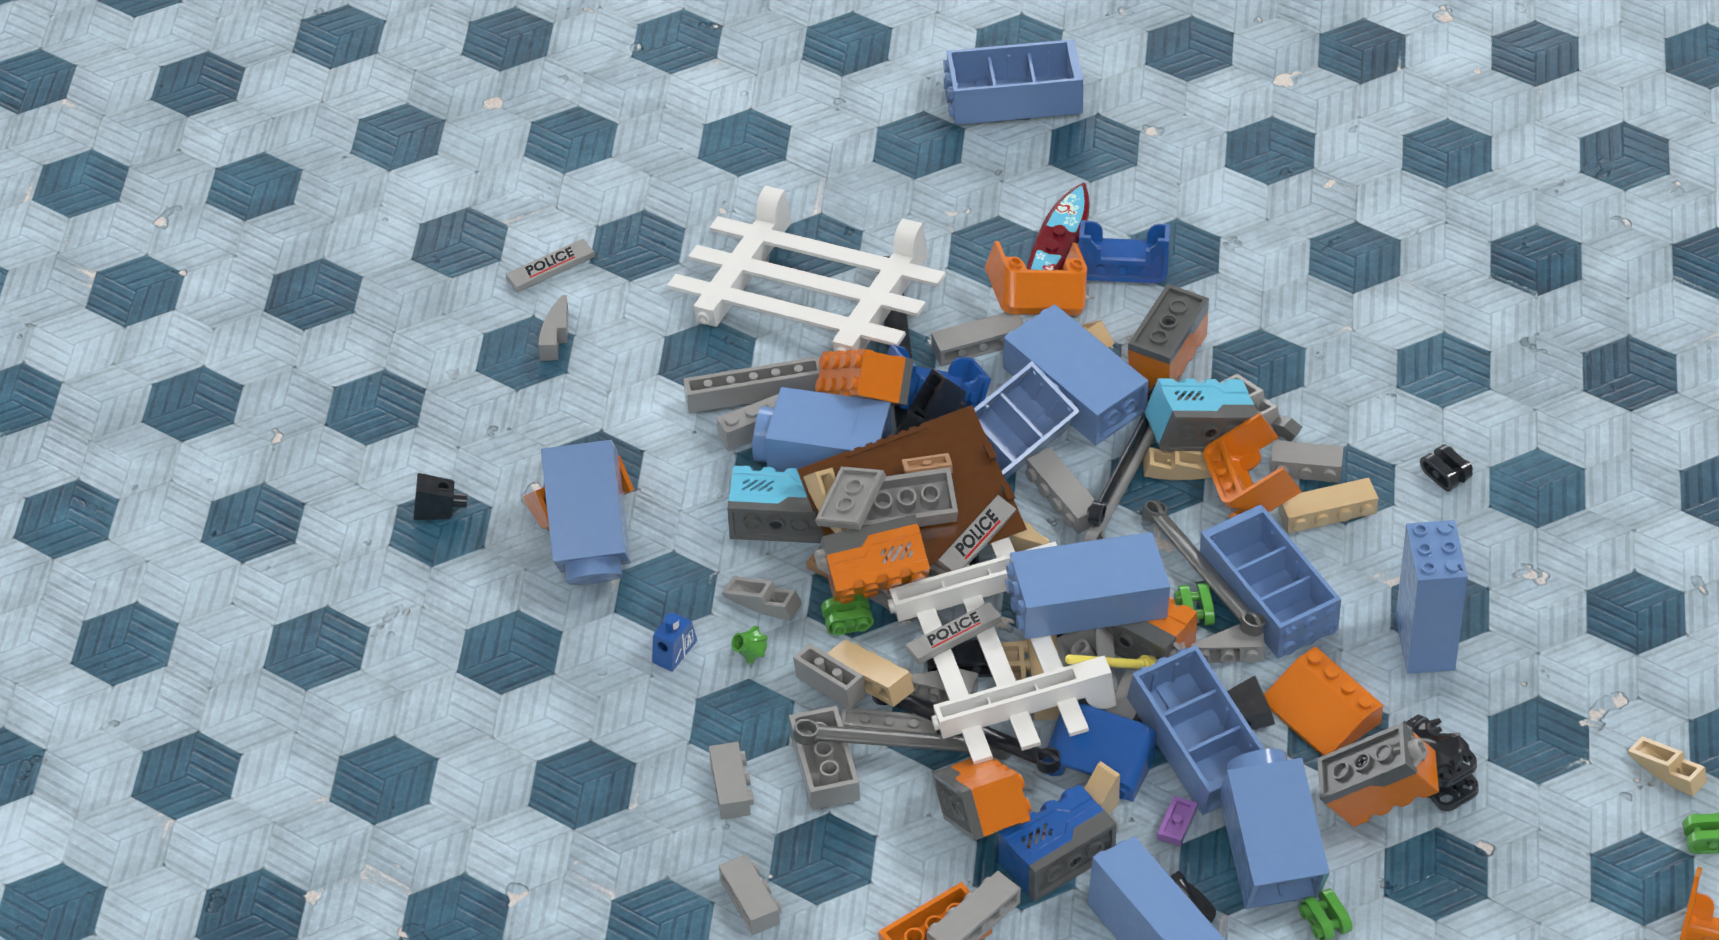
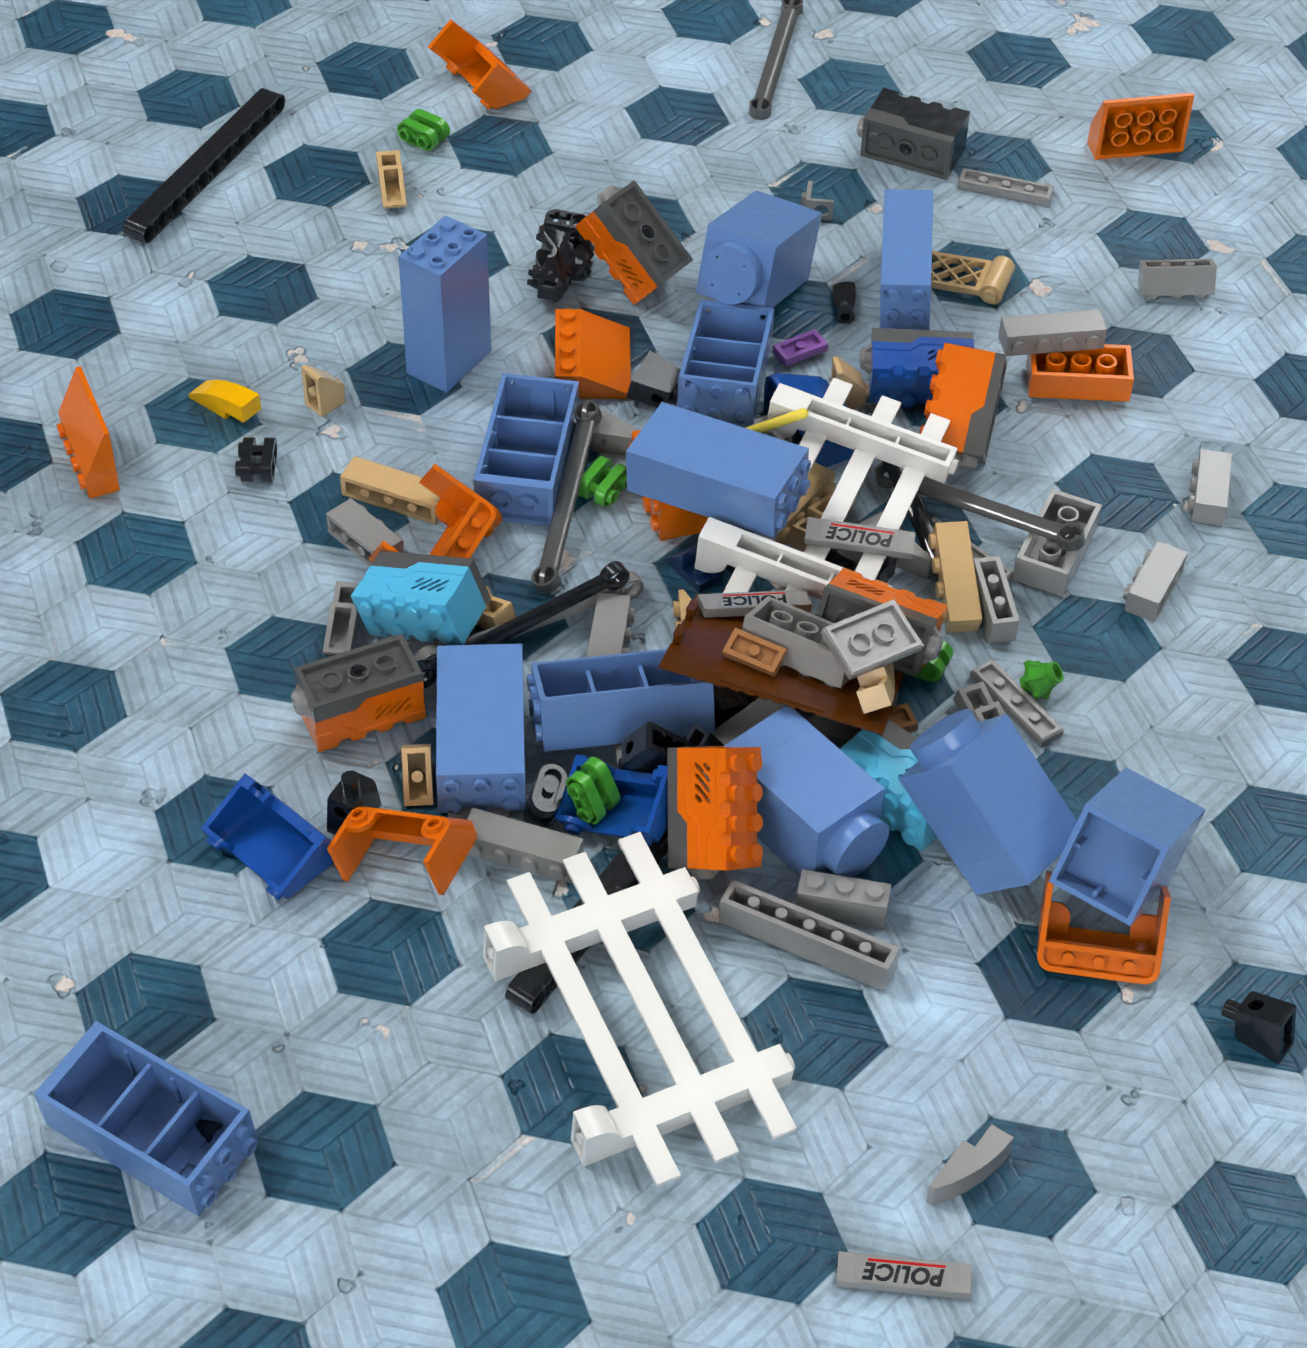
camera: 145 degrees left, 0 degrees up
blue torso [652,612,697,672] -> none
piece [1026,182,1090,270] -> none
dark grey piece [1272,415,1303,442] -> none
none -> orange slope [56,366,120,499]
none -> yellow slope [189,380,261,423]
none -> tan slope [301,365,345,417]
none -> black torso [327,770,381,835]
none -> brick [524,764,567,828]
none -> bright green brick [566,757,621,824]
none -> medium blue container [898,709,1077,895]
none -> light grey tile [970,659,1064,748]

